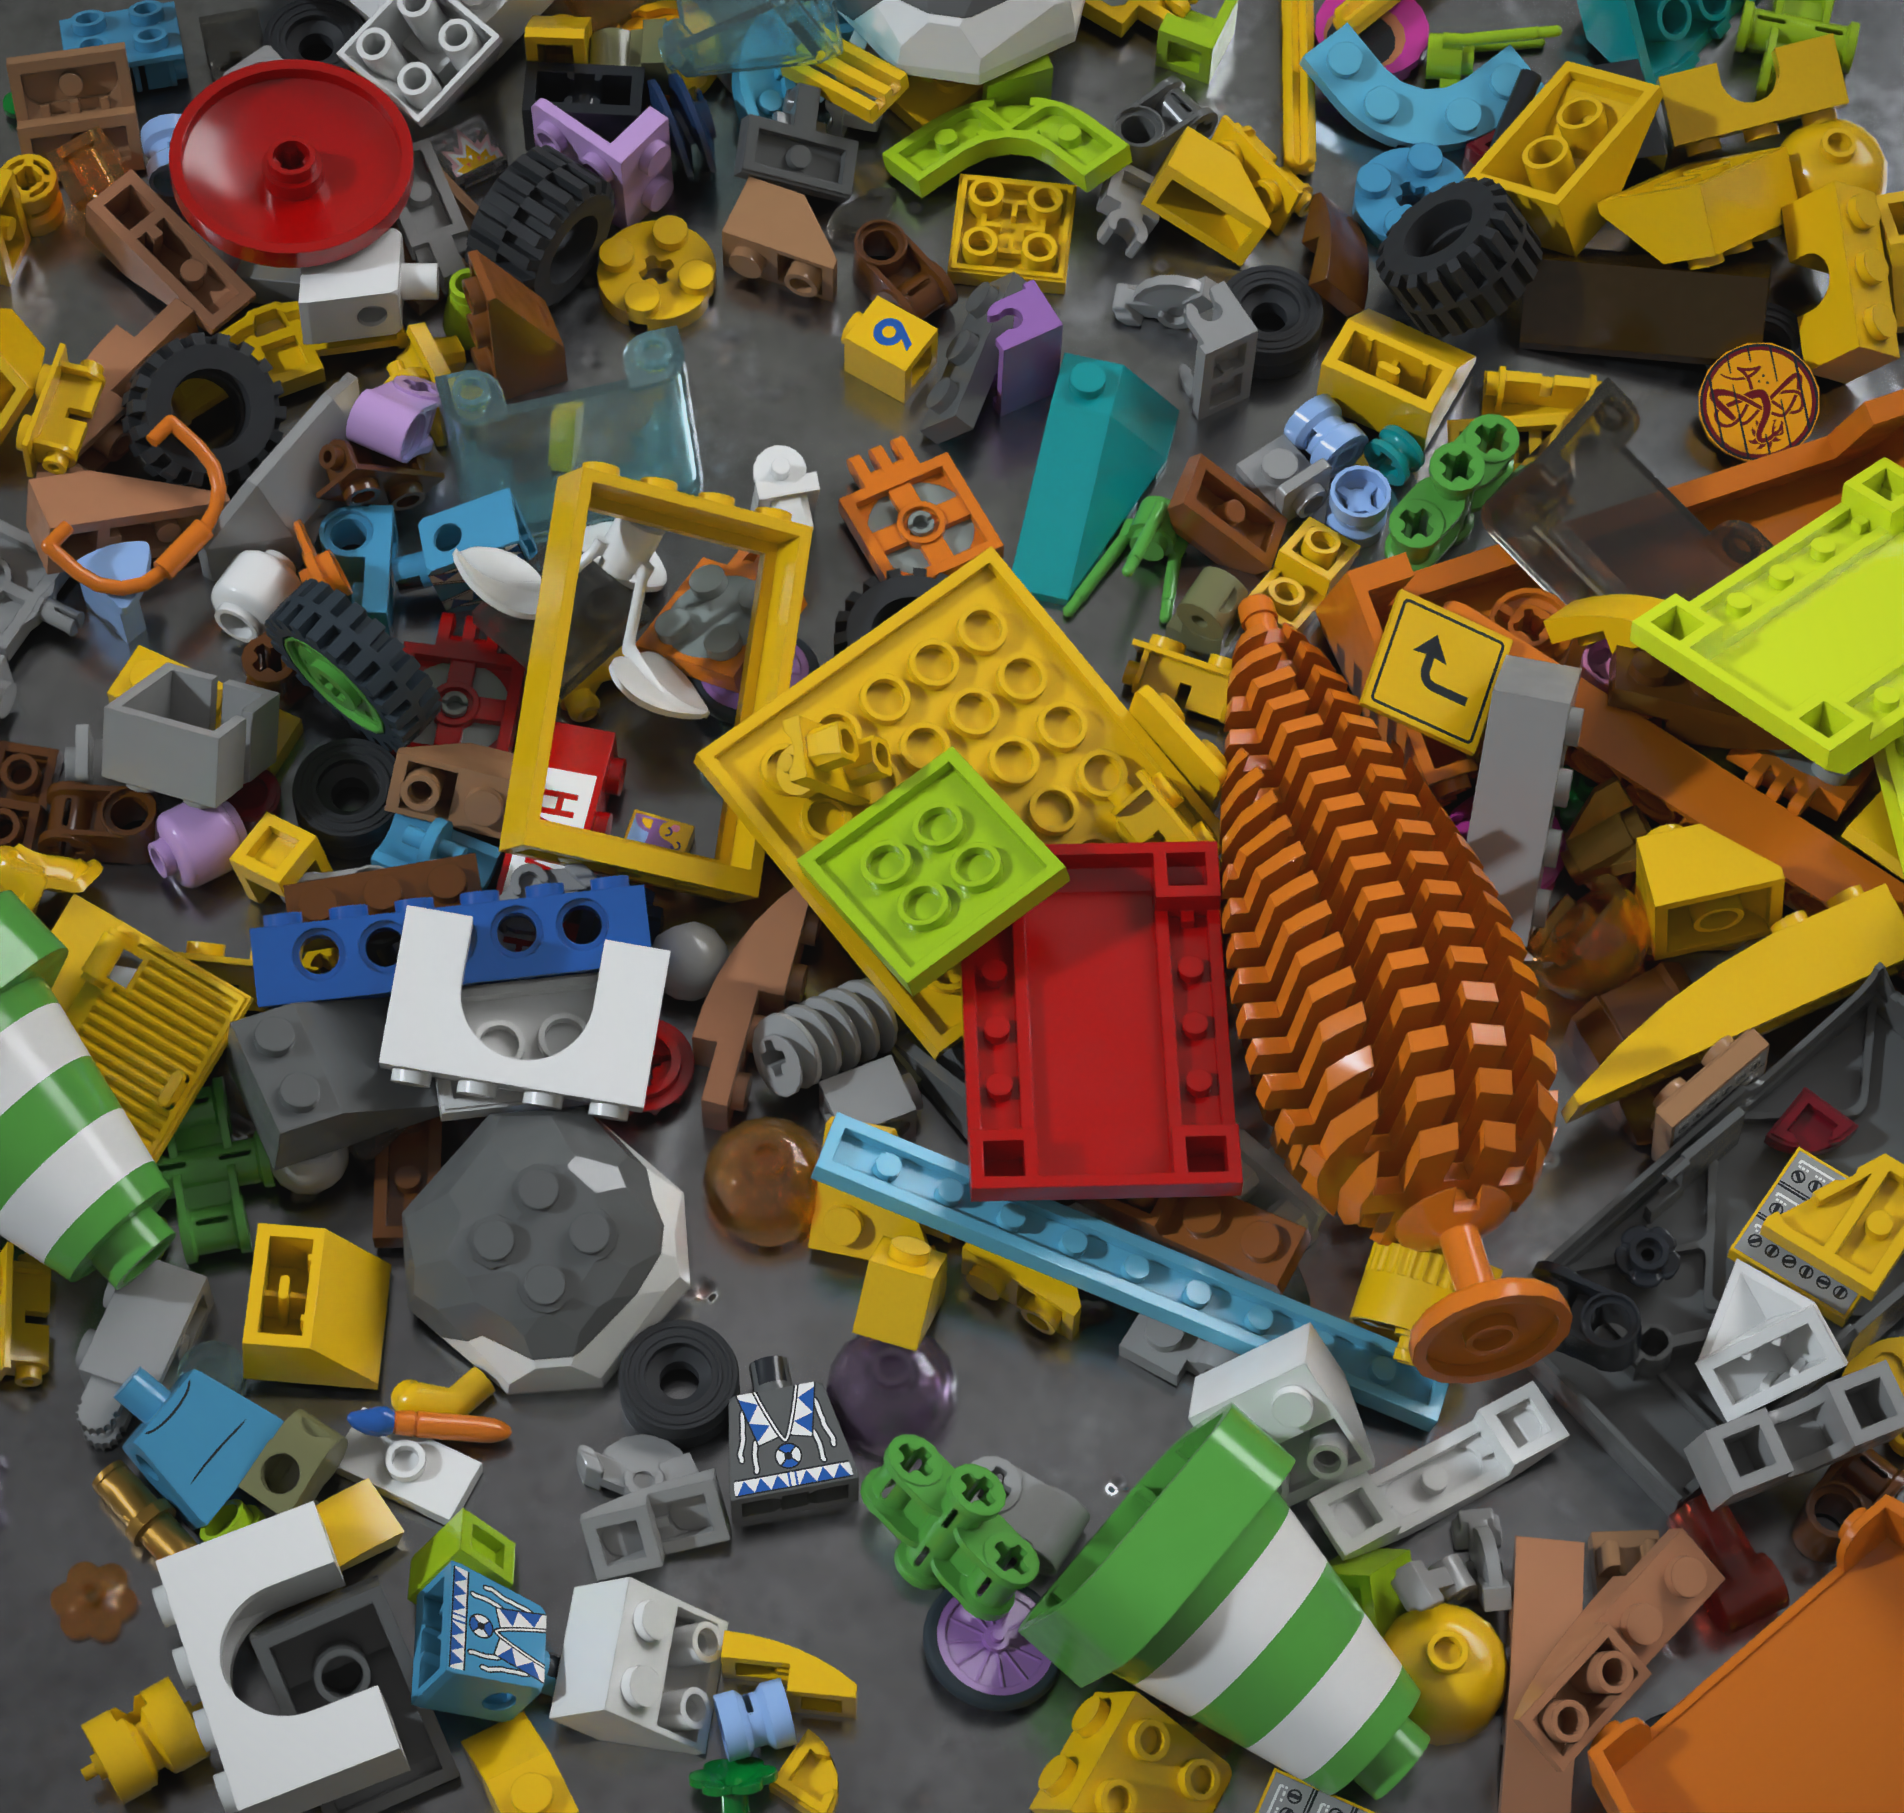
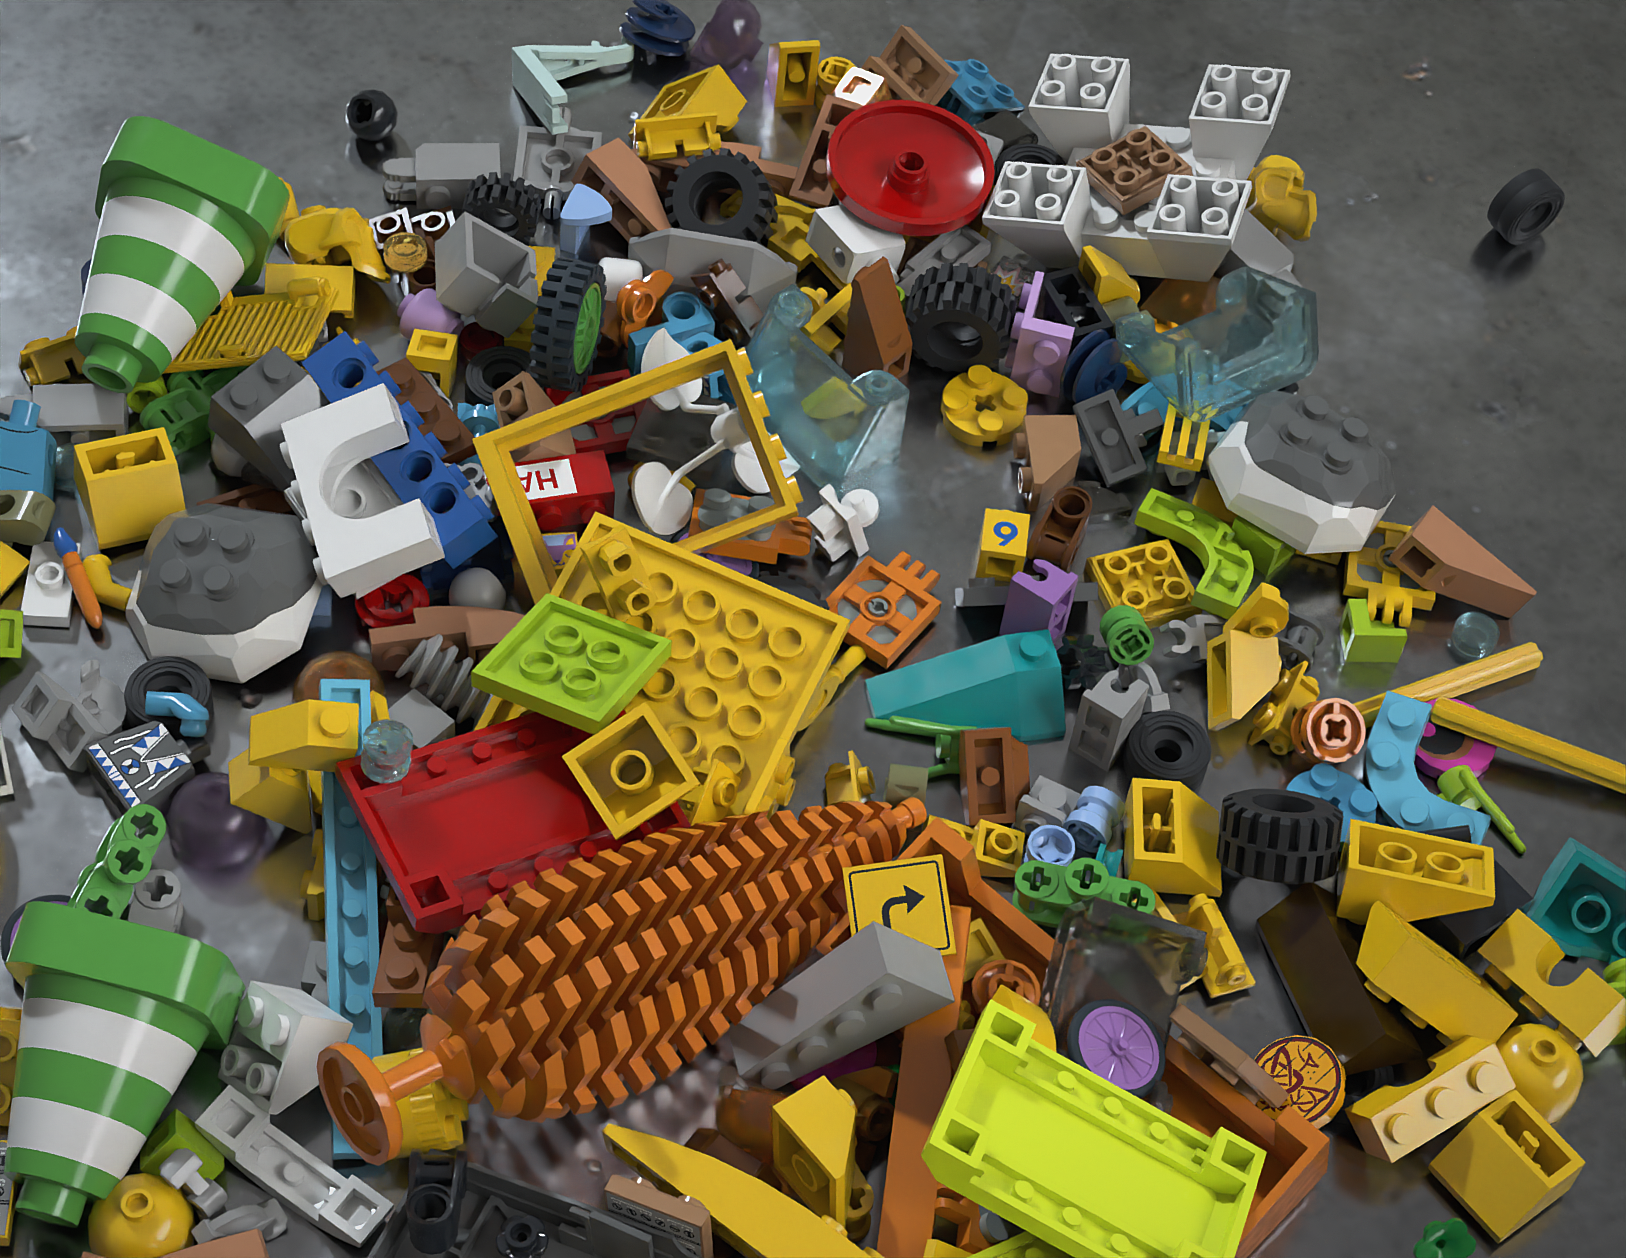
camera: 60 degrees right, 10 degrees down
orange piece [41,415,227,596] -> none
lavender piece [346,375,447,463] -> none
reddish brown slope [1301,192,1369,317] -> none
none -> dark azure arm [145,691,210,737]
none -> yellow slope [248,699,359,772]
none -> clear light blue wheel [361,719,413,783]
none -> clear yellow tile [383,232,427,272]
none -> black tyre [461,172,542,245]
none -> yellow slope [562,701,701,840]
none -> black gear [1056,634,1109,689]
none -> medium lavender wheel [1067,999,1166,1098]
none -> bright green wheel [1099,605,1154,665]
none -> medium nougat tile [1169,1003,1289,1108]
none -> yellow plate [1223,582,1289,638]
none -> orange wheel [1290,698,1366,764]

